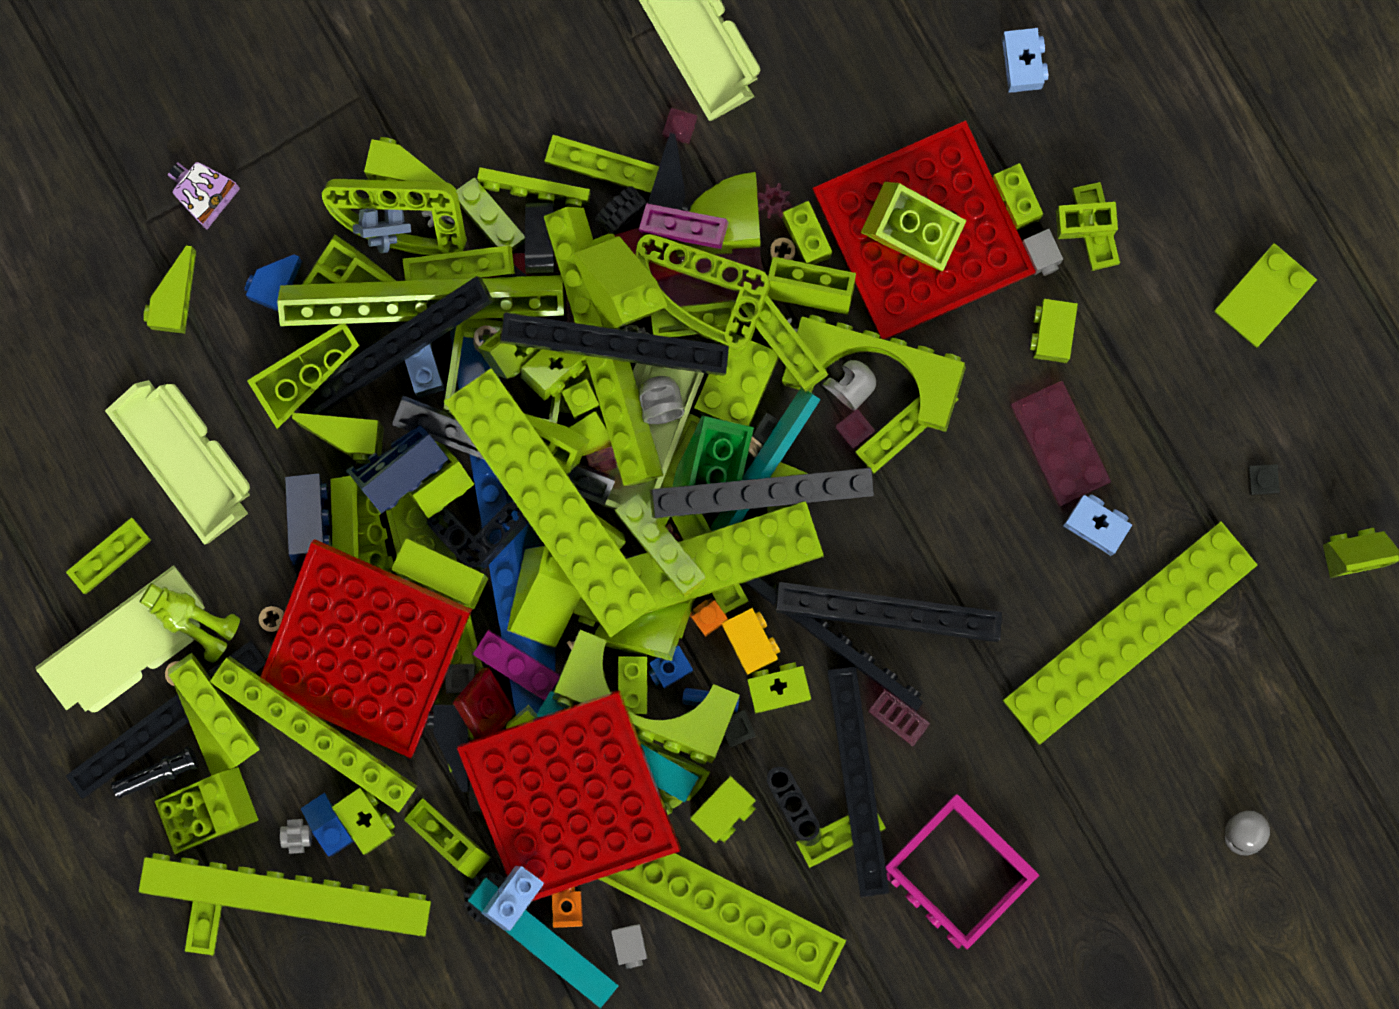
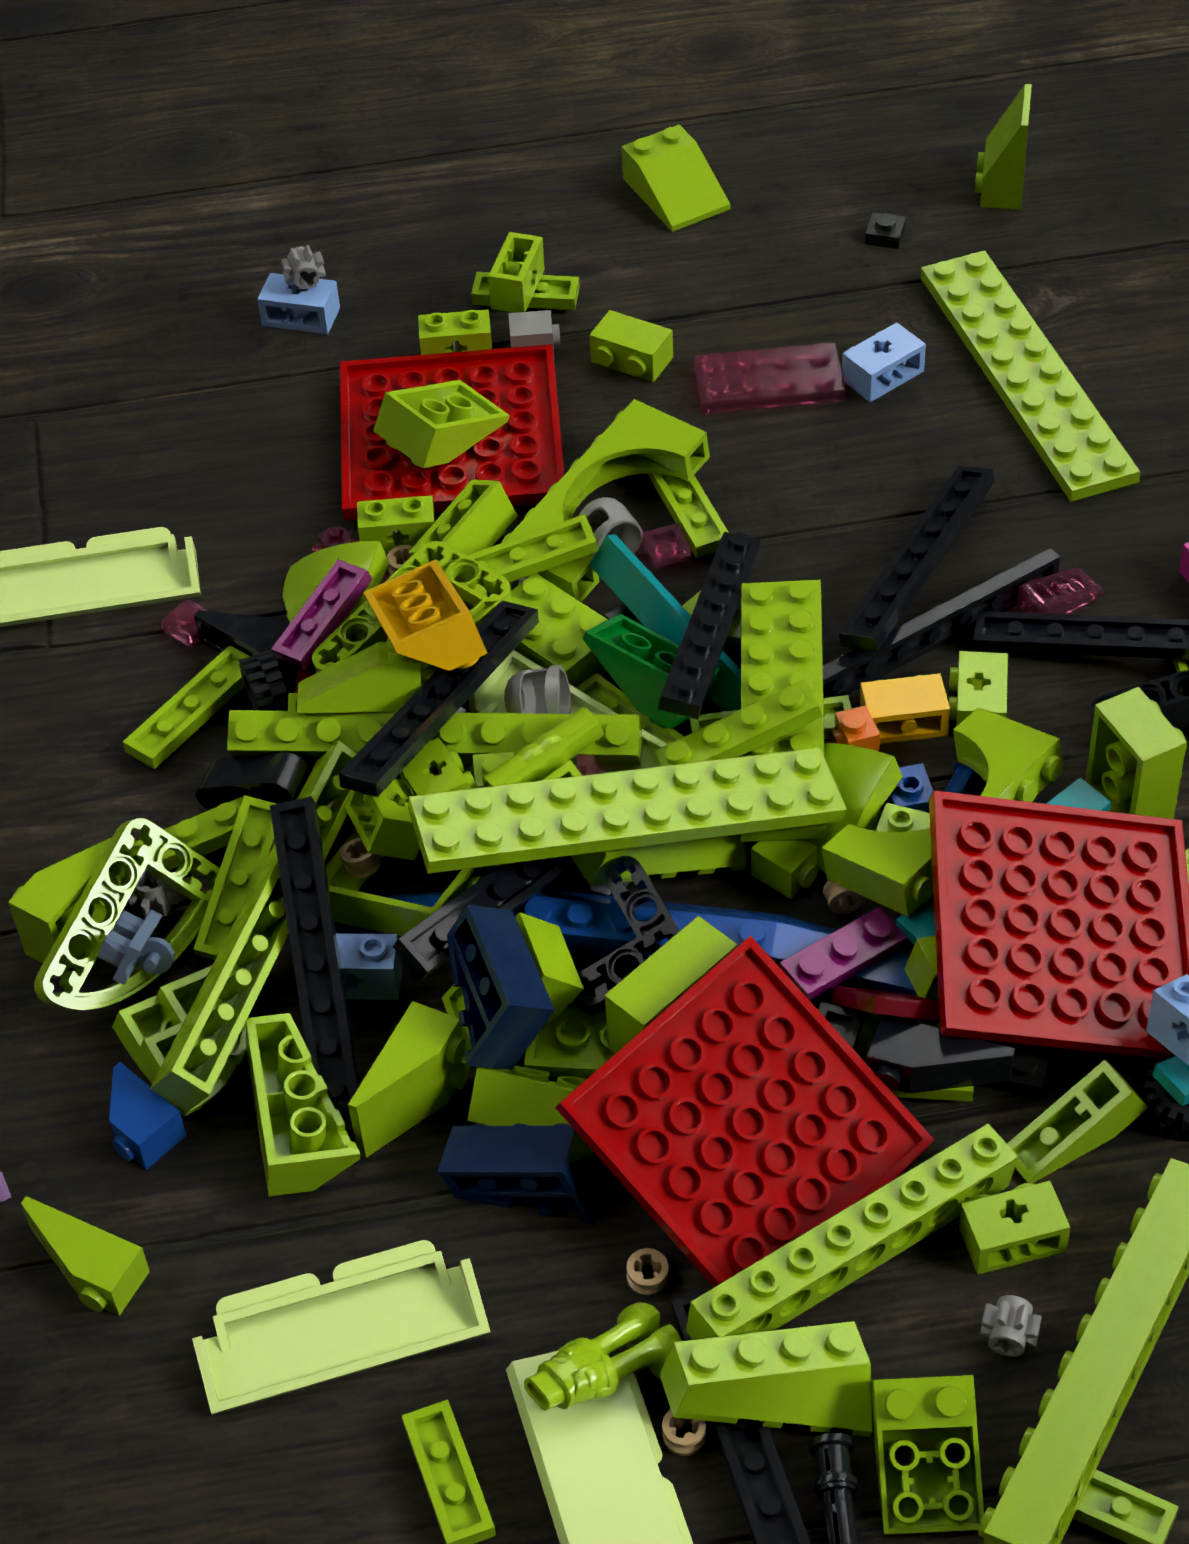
camera: 70 degrees left, 35 degrees down
blue slope [301,793,354,856] -> none
lime plate [477,167,591,208] -> none
lime slope [507,546,581,648] -> none
none -> light grey gear [281,245,326,290]
none -> yellow slope [363,559,488,671]
none -> lime axle [482,707,604,787]

